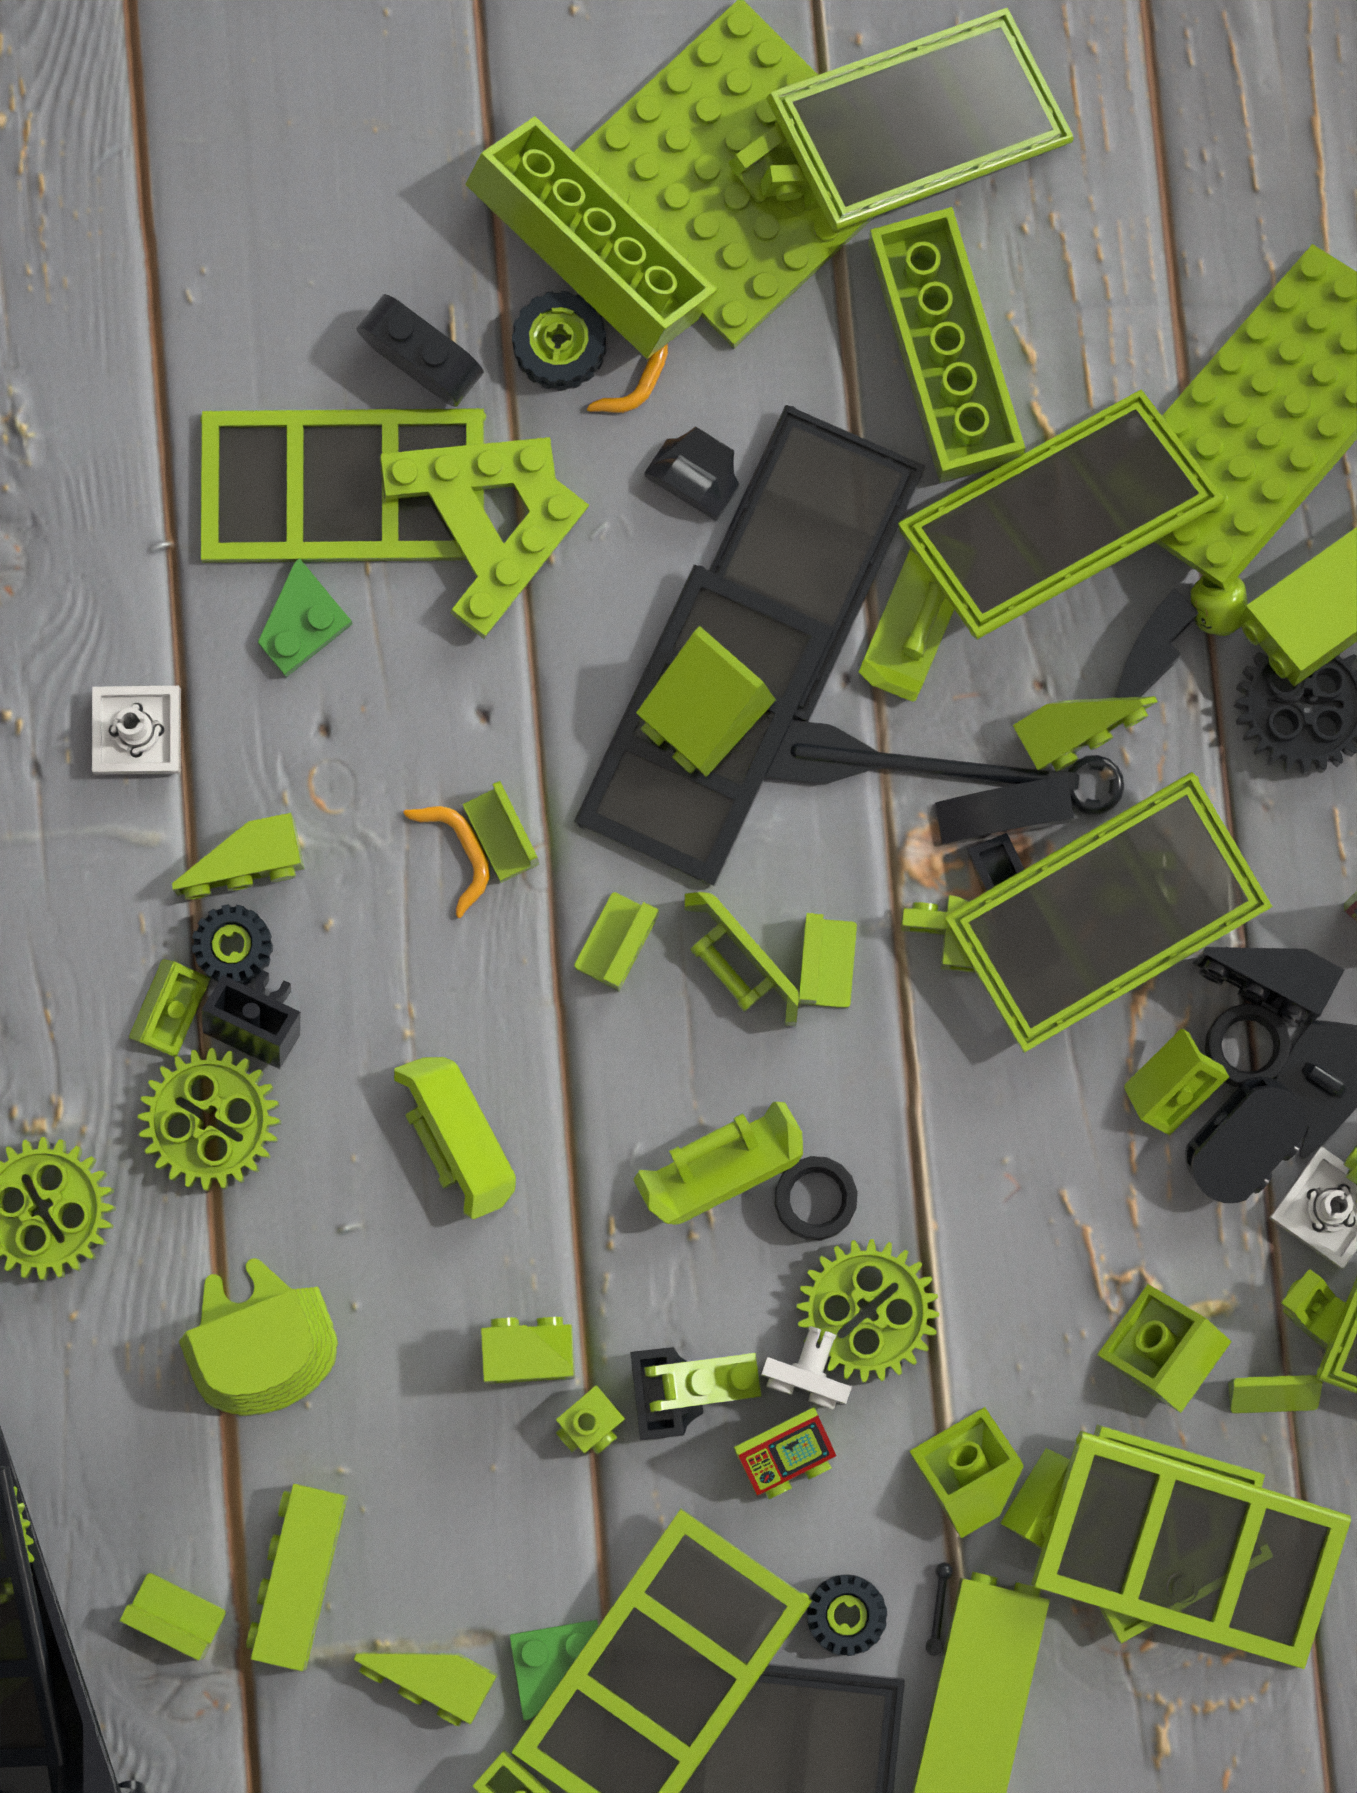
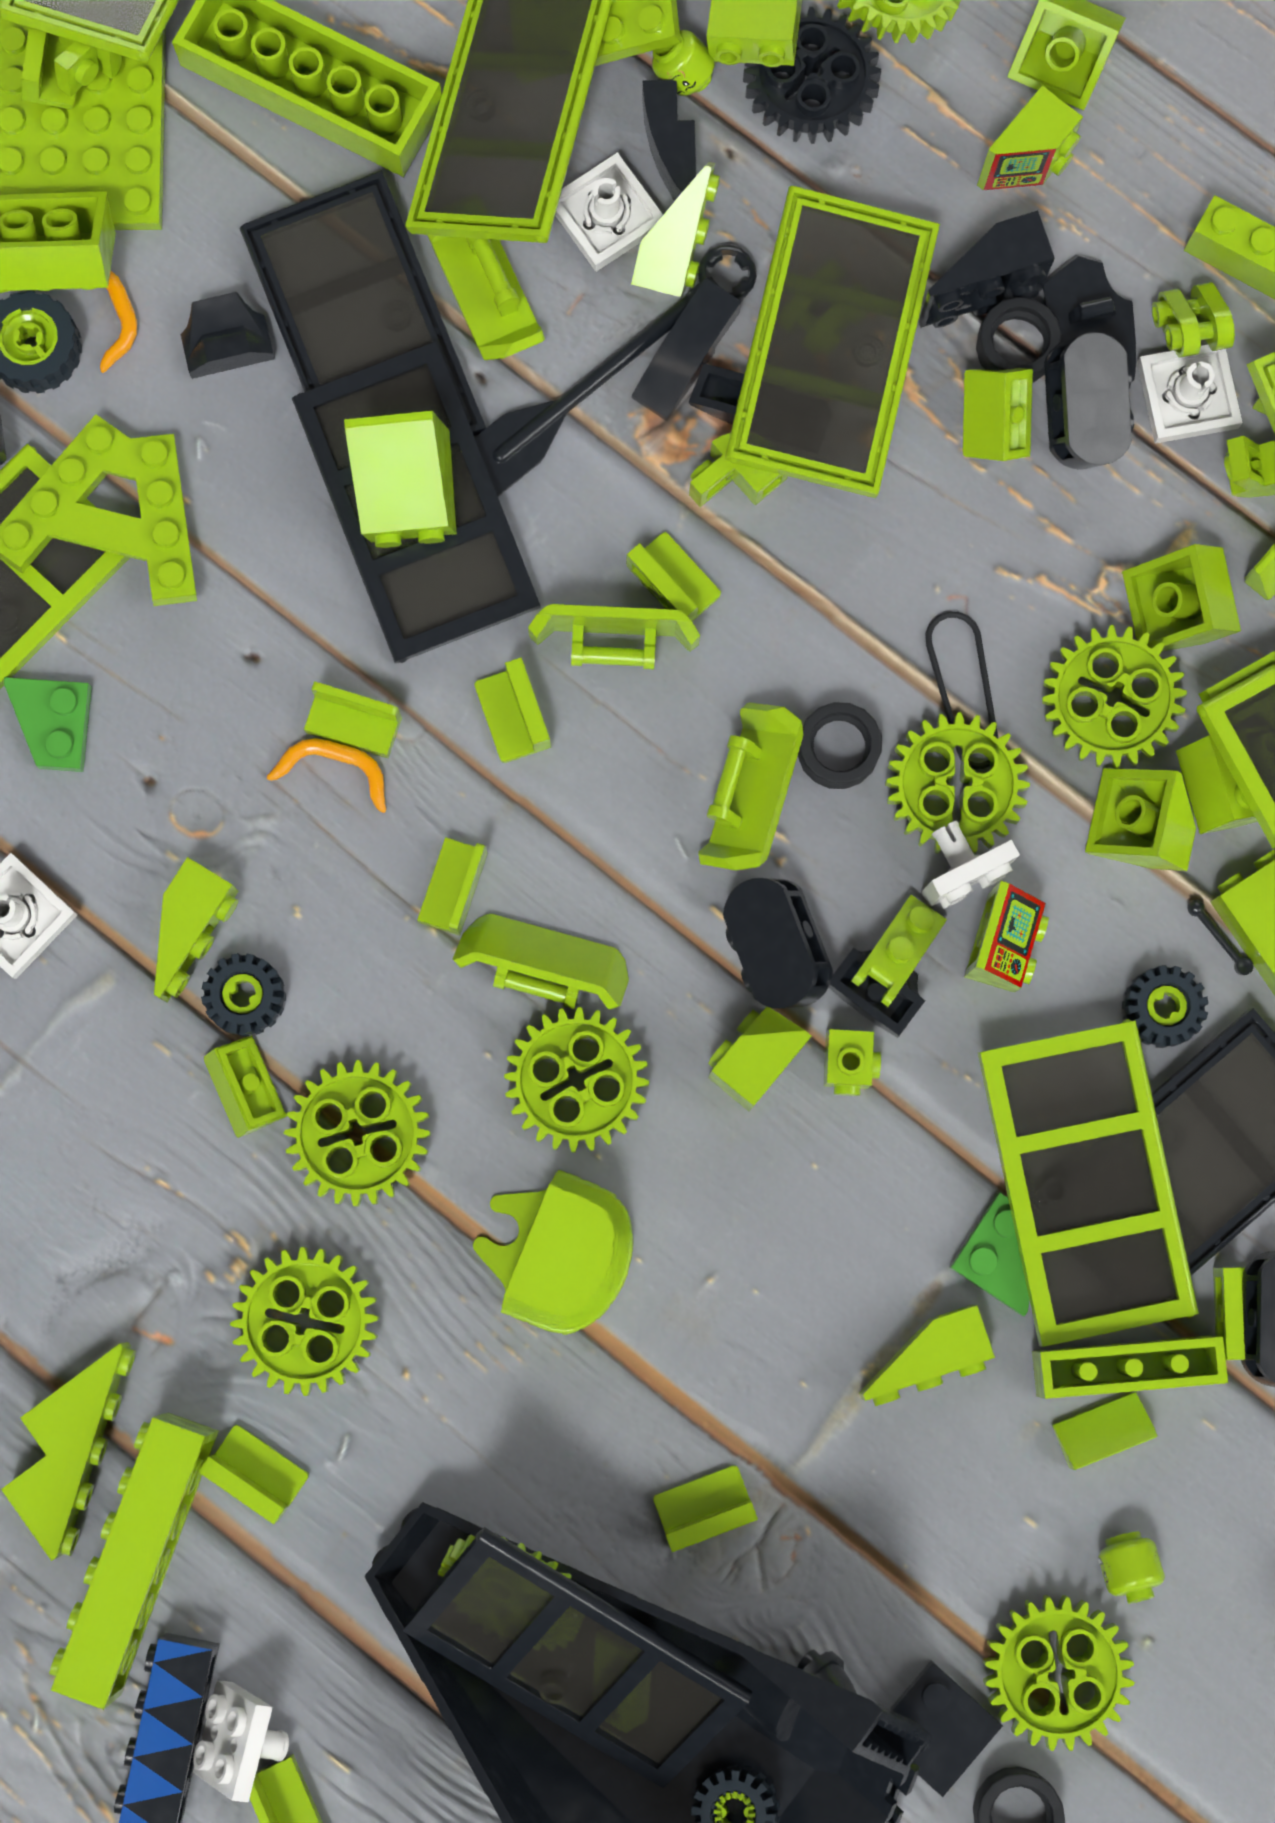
camera: 50 degrees left, 0 degrees up
black brick [202,970,301,1069] -> none
lime brick [246,1483,348,1672] -> none
none -> lime panel [417,837,488,936]
none -> lime gear [504,1007,649,1153]
none -> white plate [555,152,663,272]
none -> black brick [723,878,833,1009]
none -> black piece [925,612,999,769]
none -> lime gear [1042,625,1187,769]

